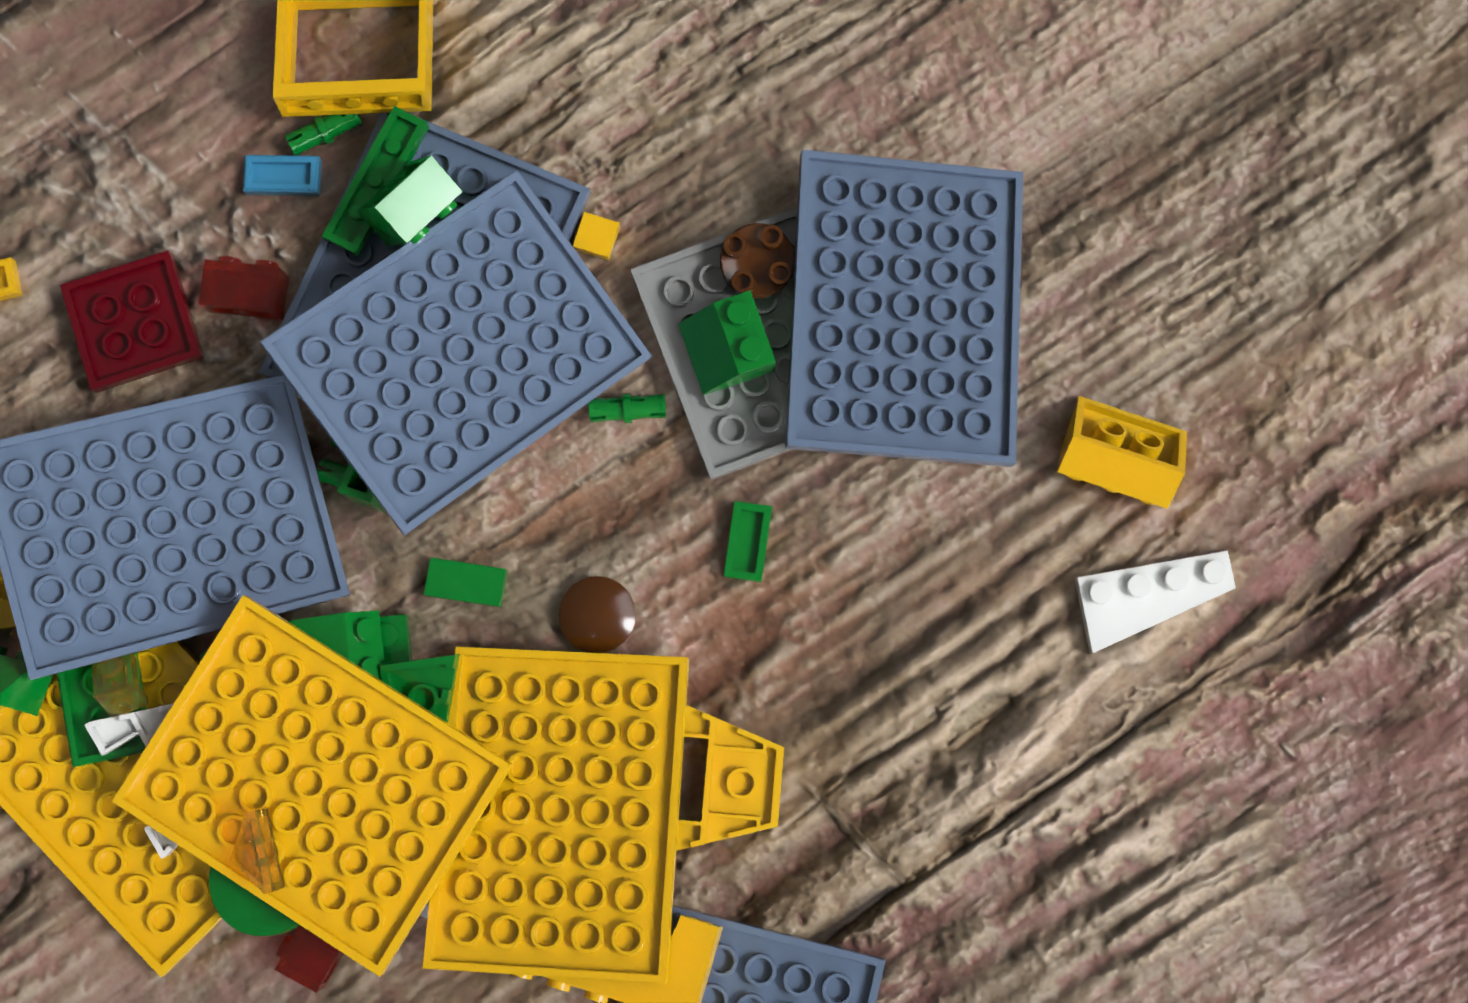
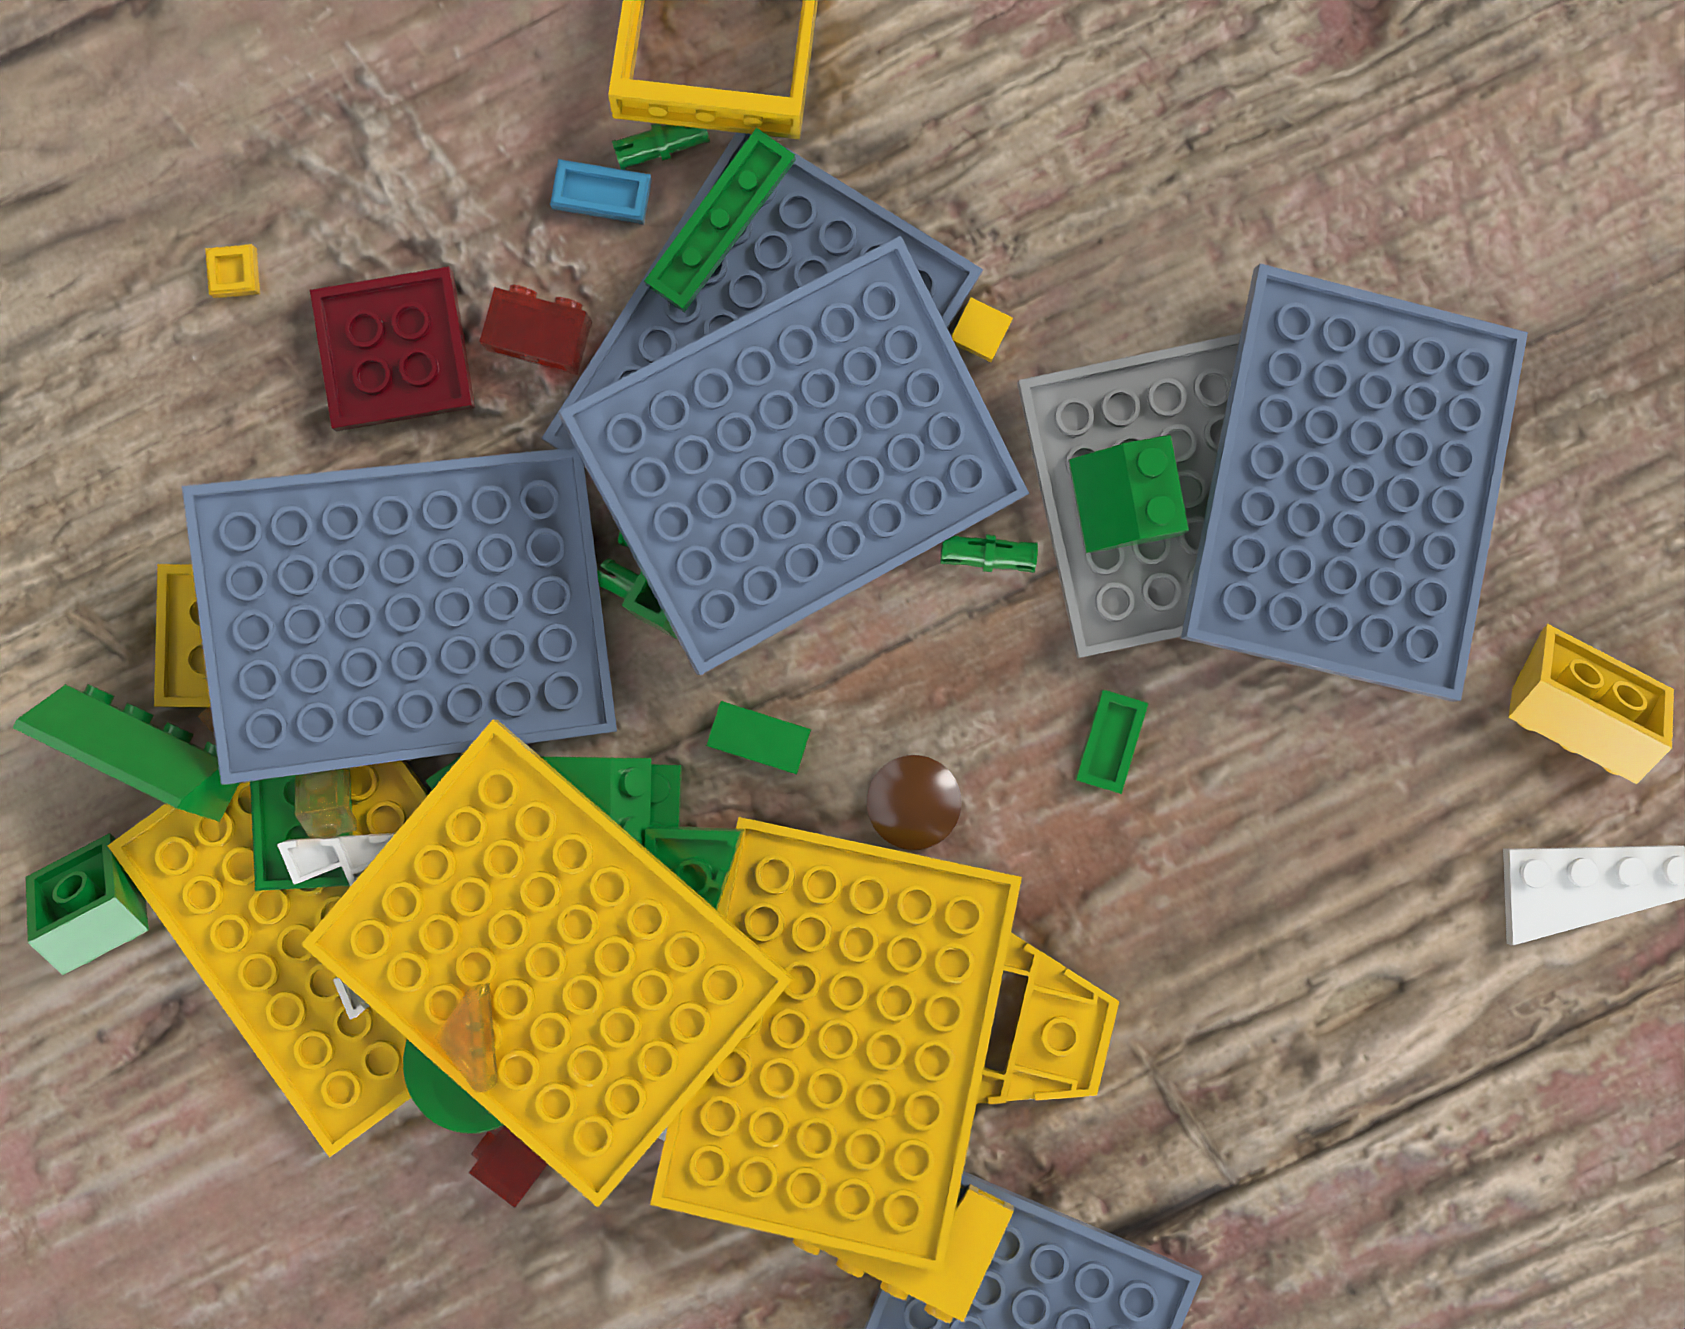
camera: 10 degrees right, 5 degrees up
brick [357,155,463,246] -> none
reddish brown dish [720,223,795,298] -> none

